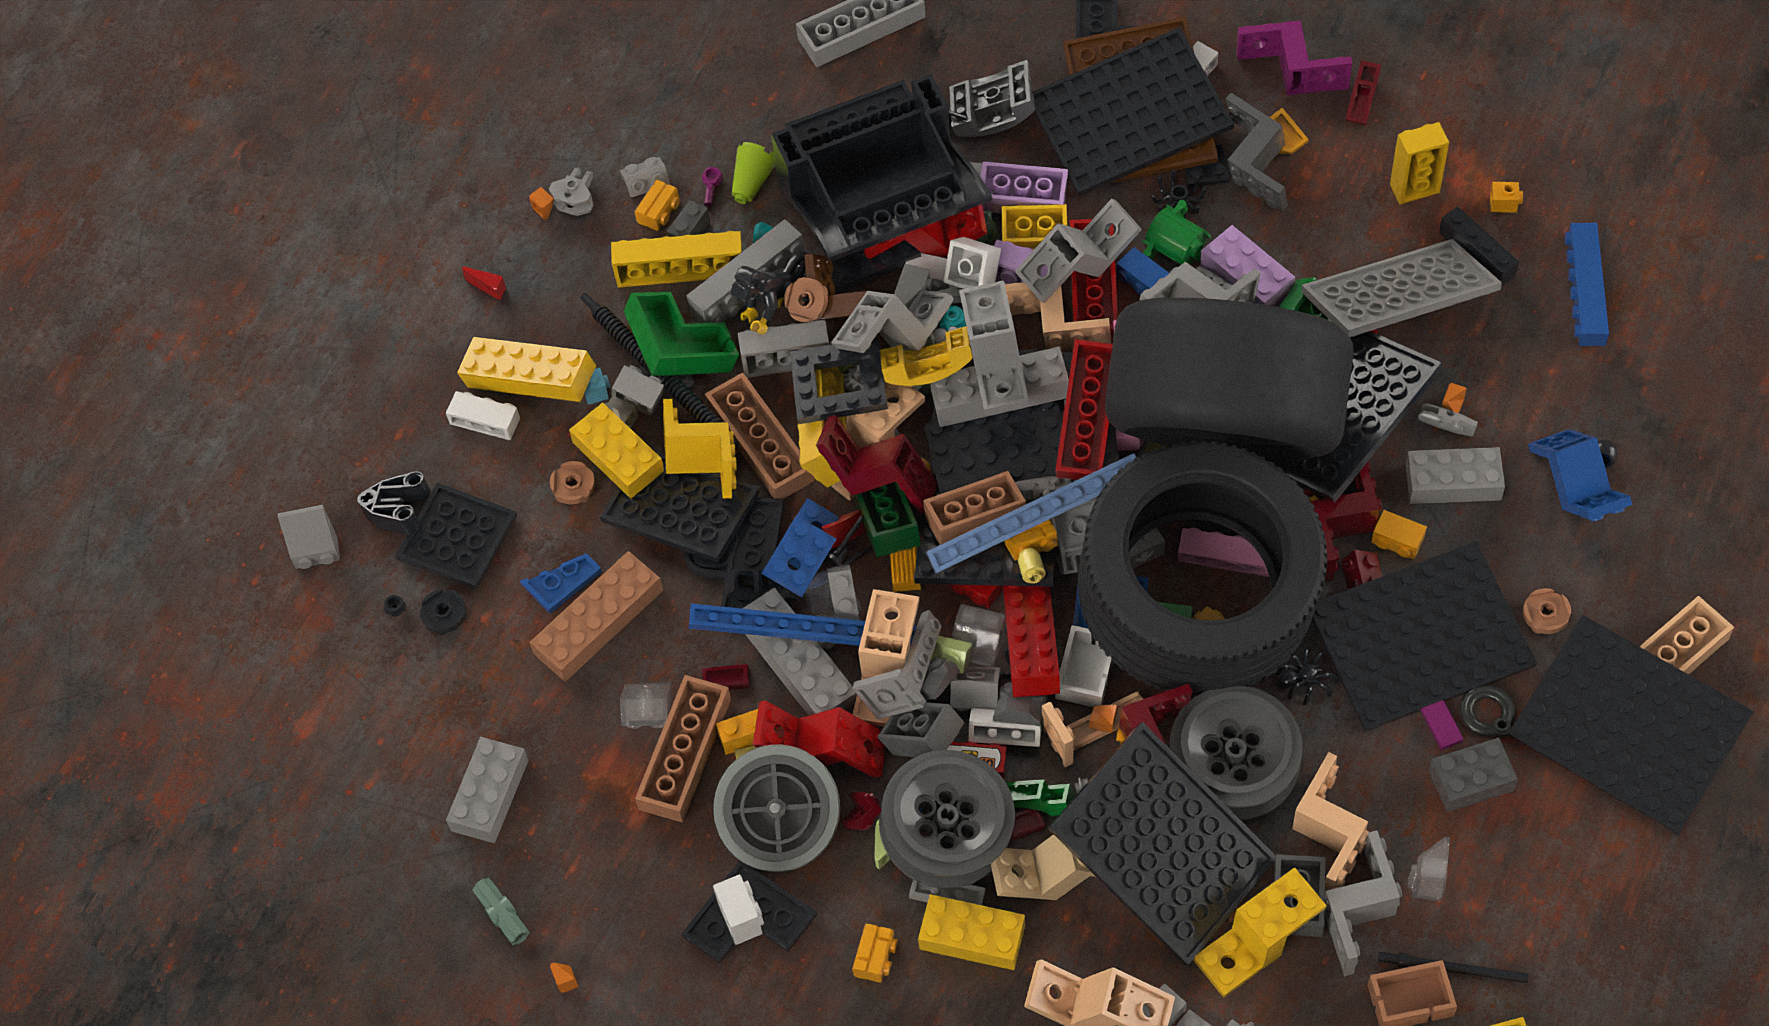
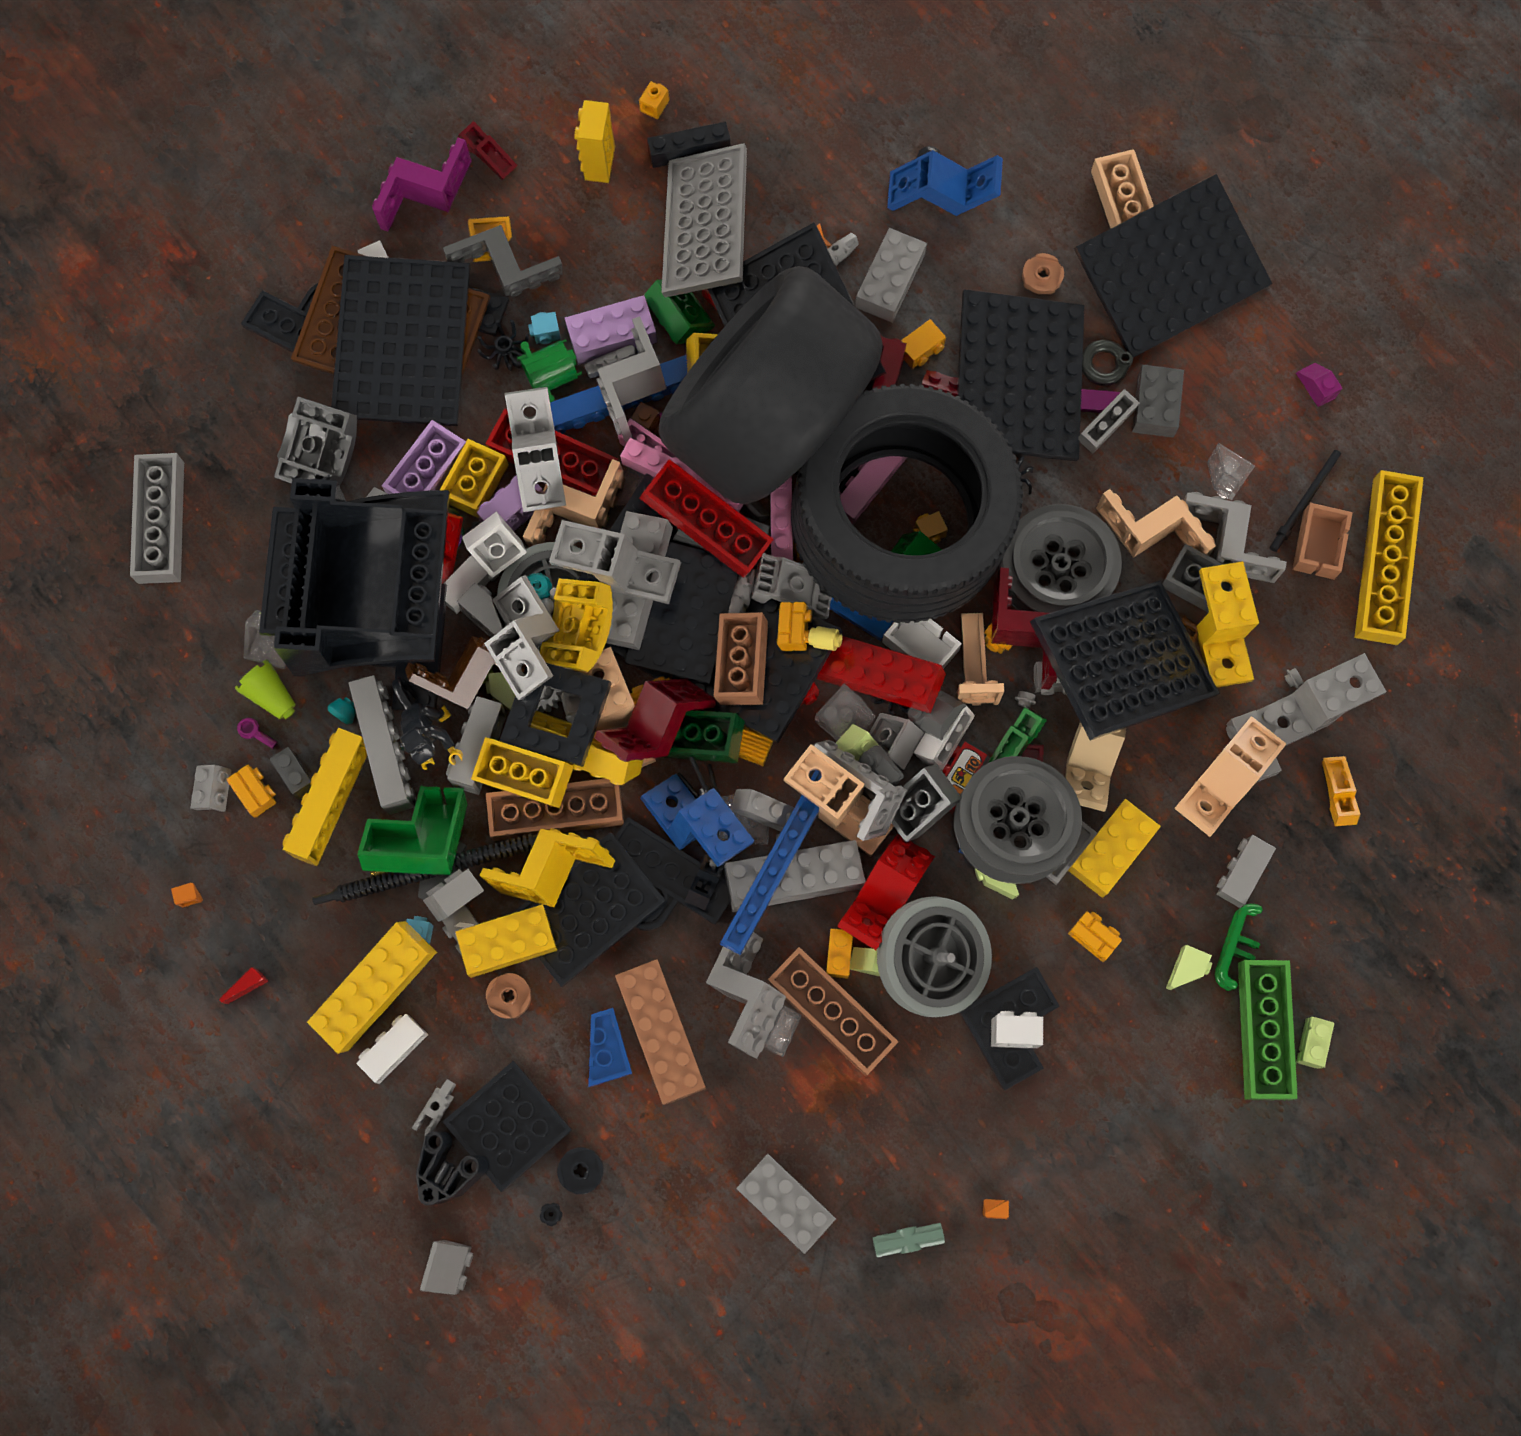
camera: 70 degrees left, 15 degrees up
light grey hinge [549,167,594,216] -> none
dark red tile [702,664,750,690] -> none
nougat plate [784,278,828,322] -> none
red slope [821,510,865,549] -> none
dark red bracket [840,792,882,830] -> none
medium blue plate [926,453,1136,573] -> none
orange slope [1089,705,1117,733] -> none
blue brick [1564,223,1609,346] -> none
none -> light grey hinge [412,1079,456,1136]
none -> yellow brick [471,737,574,808]
none -> medium azure brick [528,312,561,344]
none -> light grey bracket [706,932,786,1059]
none -> light grey brick [1078,389,1140,454]
none -> magenta slope [1296,363,1343,407]

